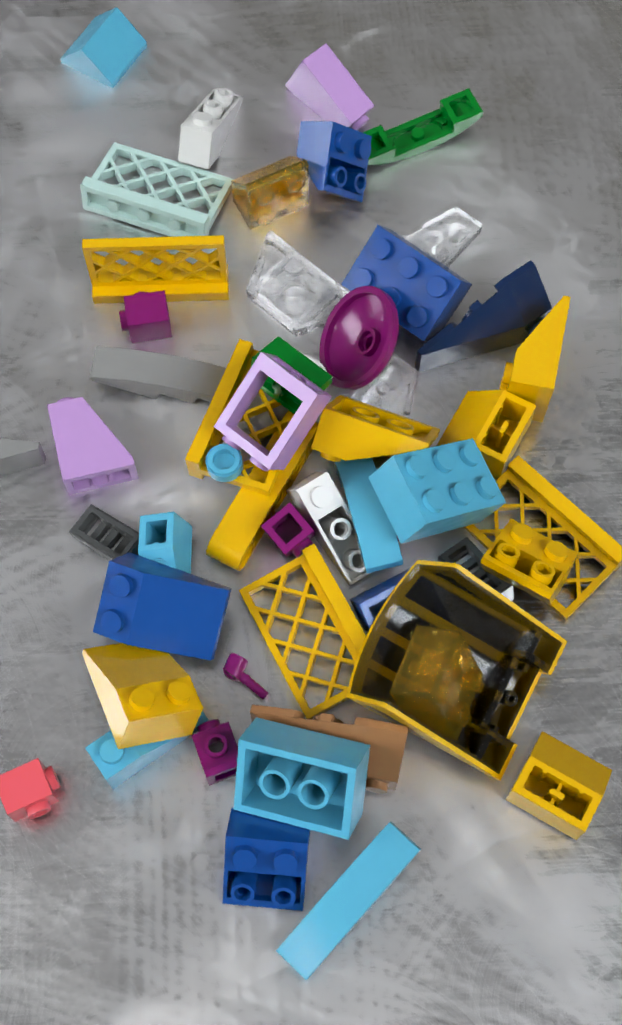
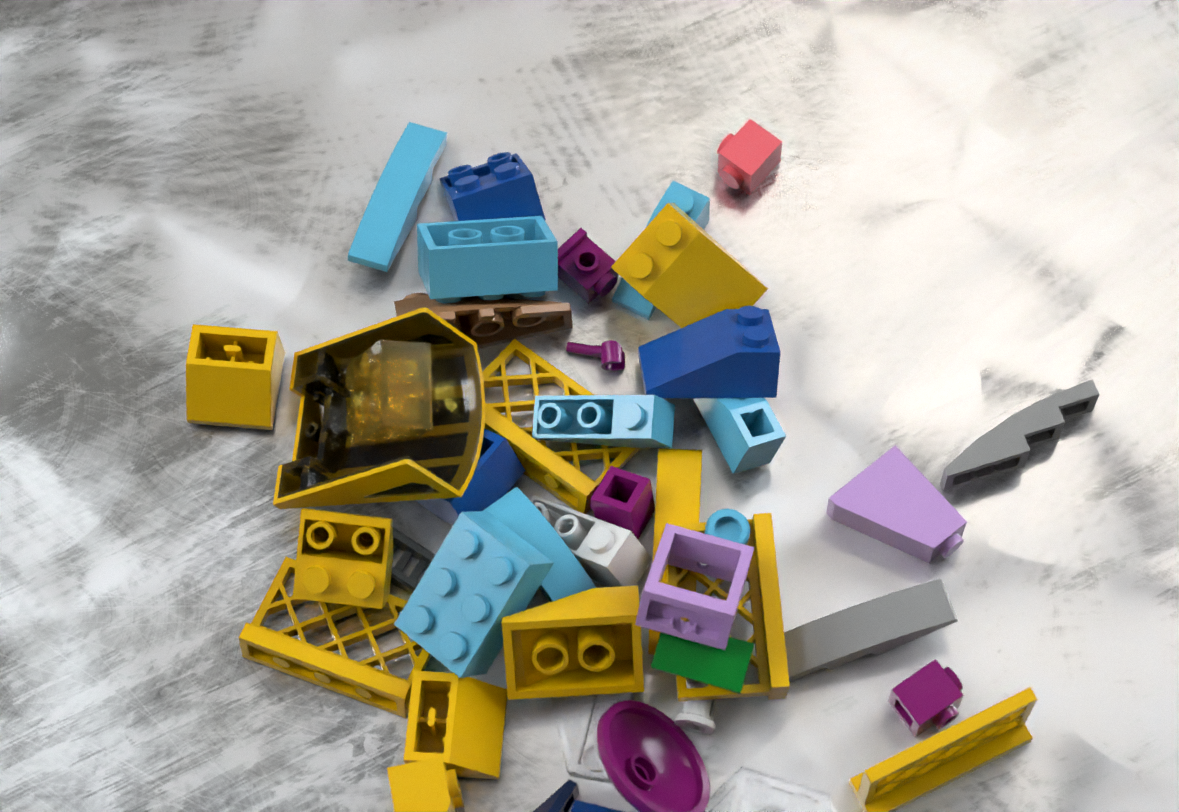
camera: 160 degrees right, 0 degrees up
dark grey slope [69,504,139,561] -> none
none -> medium azure slope [532,395,675,448]

